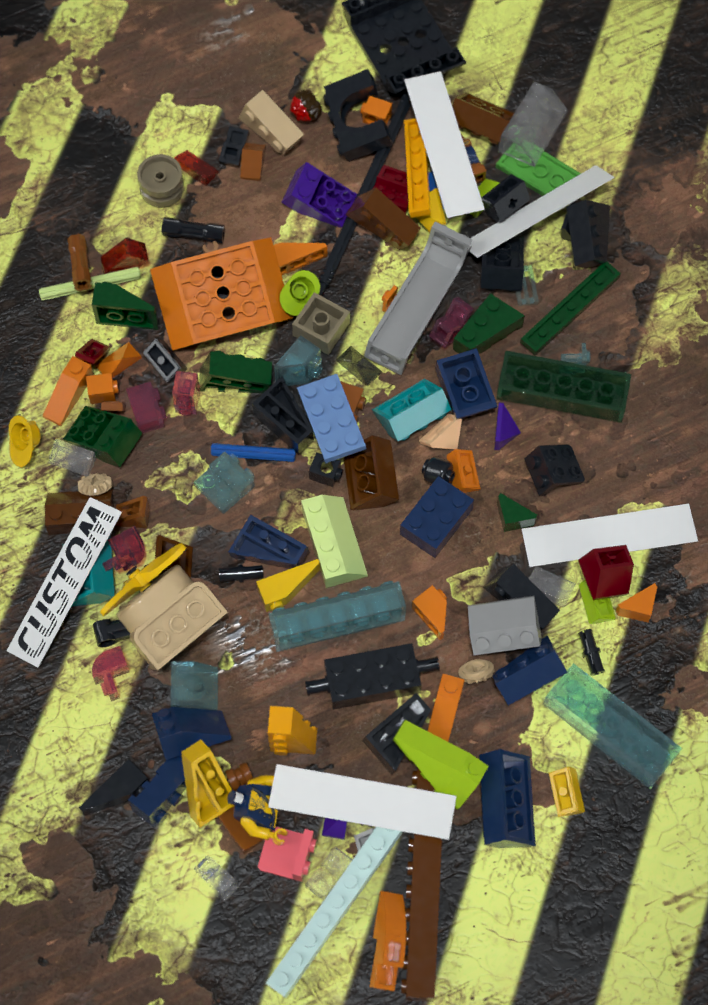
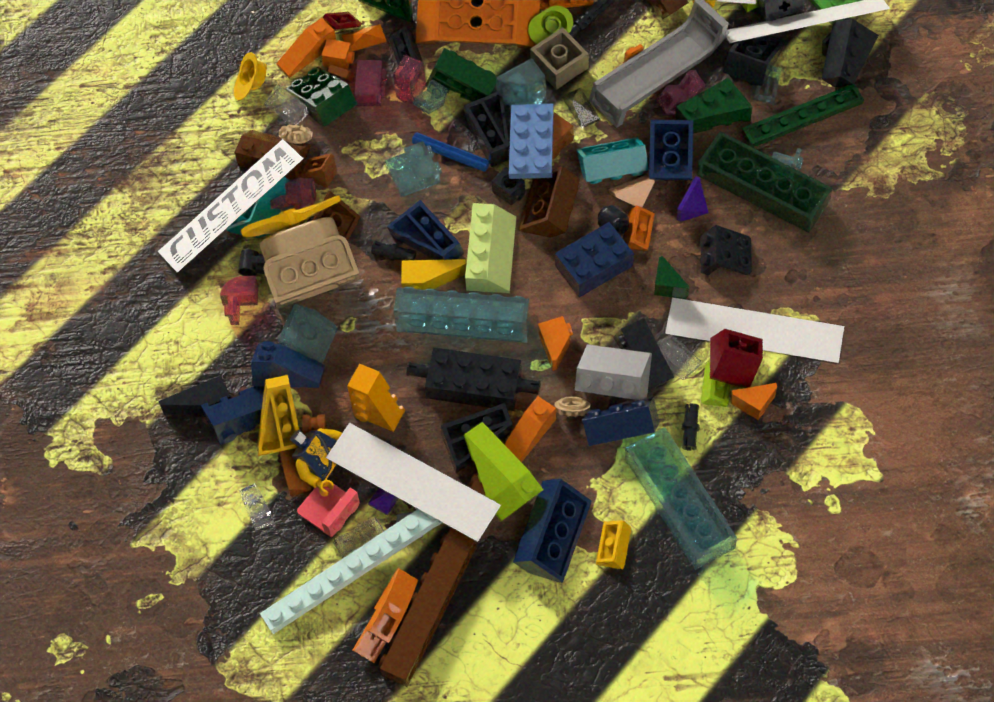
camera: 25 degrees right, 5 degrees down
none -> clear light blue bracket [413,80,448,114]

